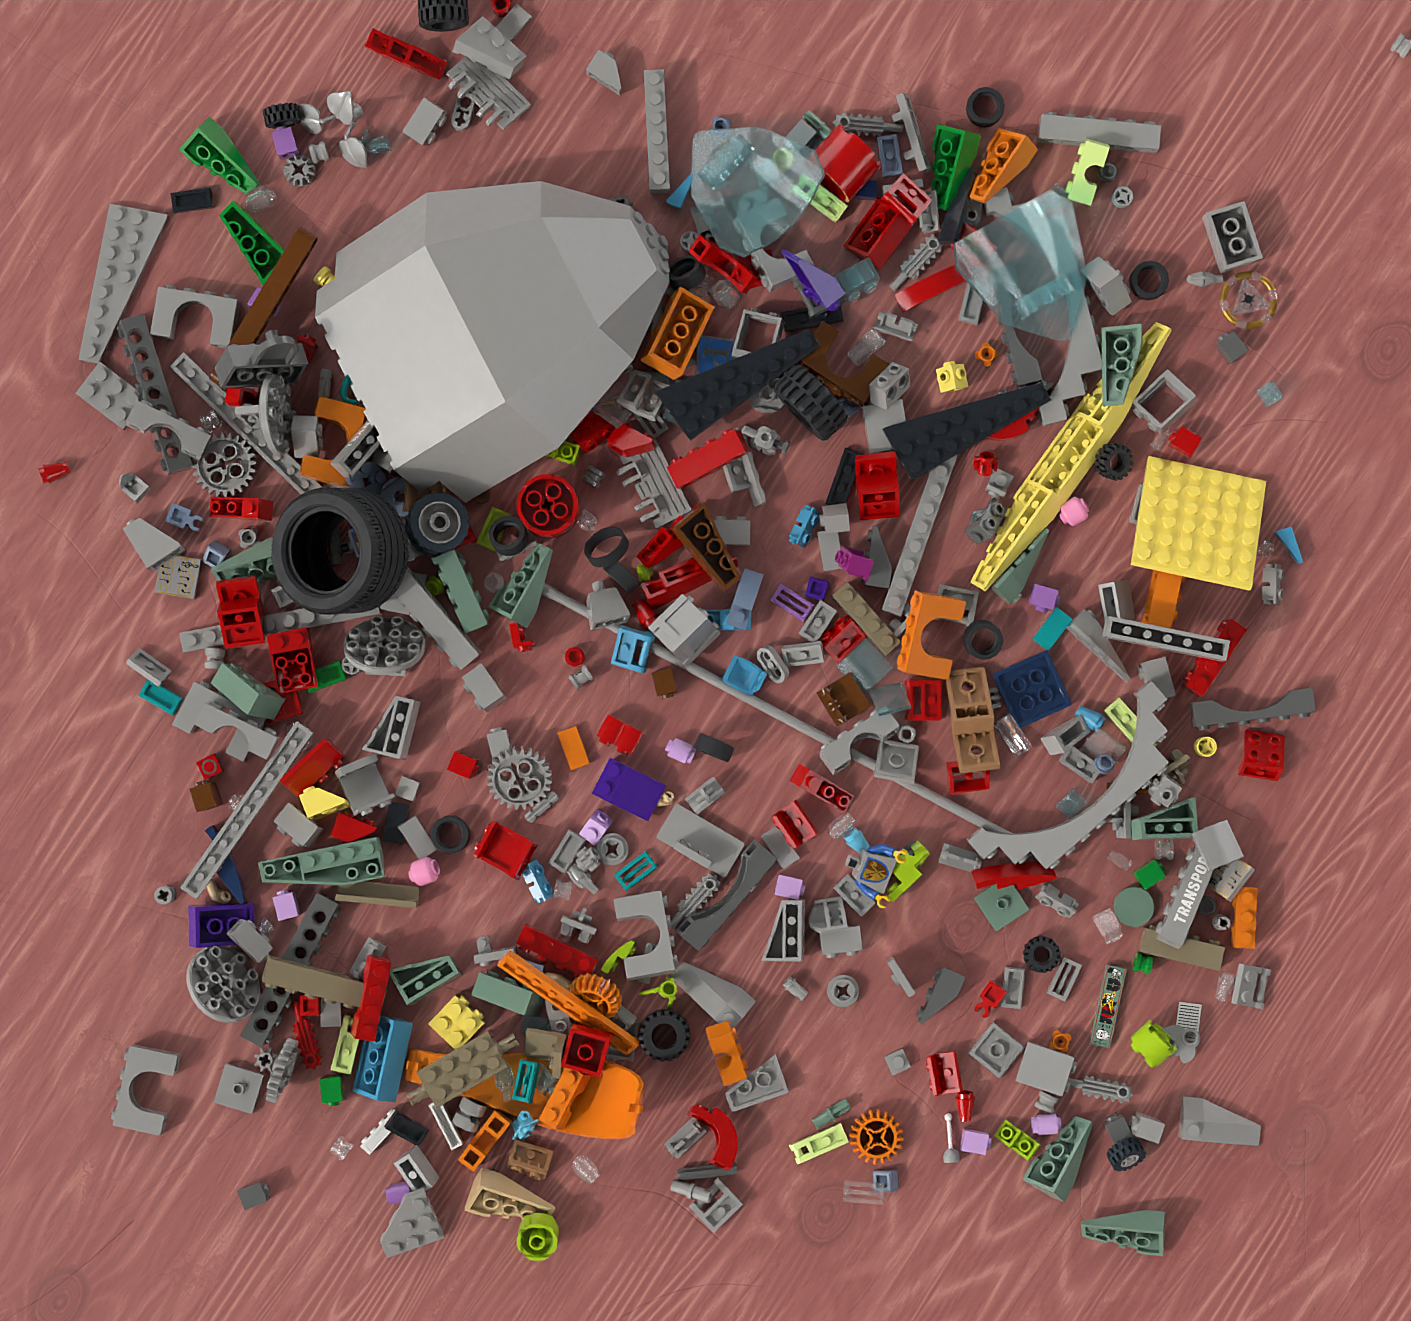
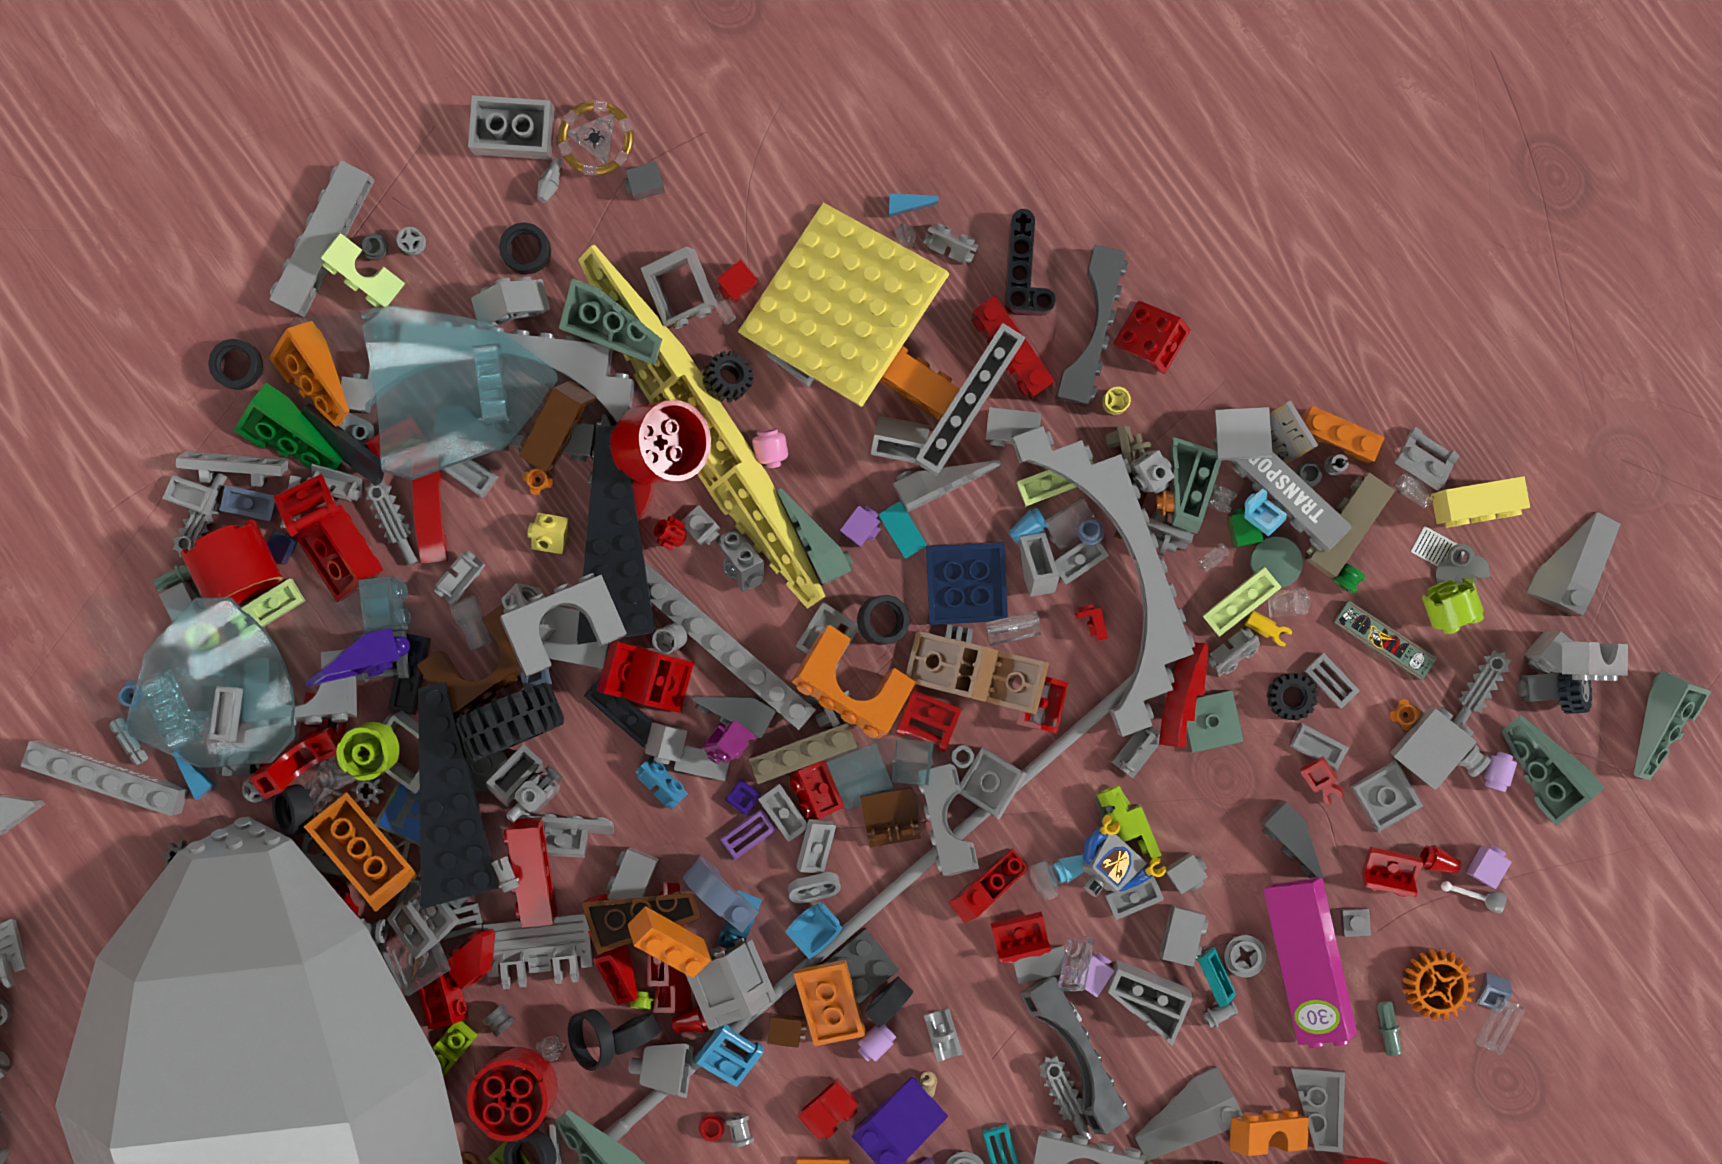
camera: 70 degrees left, 0 degrees up
light grey bracket [656,803,745,878] -> none
yellowish green plate [789,1123,849,1164] -> none
light grey slope [808,896,848,934] -> none
light grey plate [885,957,915,998] -> none
lime slope [994,1119,1041,1161] -> none
clear light blue slope [1056,788,1086,819] -> none
clear light blue slope [1257,381,1283,407] -> none
none -> light grey axle [109,718,148,766]
none -> light grey tile [162,475,218,516]
none -> light grey tile [209,686,243,742]
none -> lime brick [336,722,399,781]
none -> flat silver gear [351,778,387,807]
none -> light grey brick [486,744,543,807]
none -> light grey pin [491,856,519,893]
none -> light grey arch [500,573,627,678]
none -> reddish brown wedge [519,381,597,472]
none -> red brick [610,400,711,484]
none -> orange brick [627,906,711,978]
none -> light grey wheel [652,623,687,655]
none -> orange plate [794,959,866,1046]
none -> dark grey plate [825,928,899,1003]
none -> black beam [1005,209,1056,316]
none -> clear plate [1058,936,1095,991]
none -> red bracket [1073,604,1108,641]
none -> orange plate [1156,490,1174,516]
none -> light grey brick [1165,852,1208,894]
none -> teal tile [1197,947,1236,1007]
none -> yellowish green plate [1202,566,1282,637]
none -> medium azure bracket [1244,488,1287,536]
none -> yellow bar [1244,610,1292,646]
none -> dark pink brick [1263,877,1357,1048]
none -> light yellow brick [1431,476,1530,528]
none -> light grey arch [1562,642,1628,681]

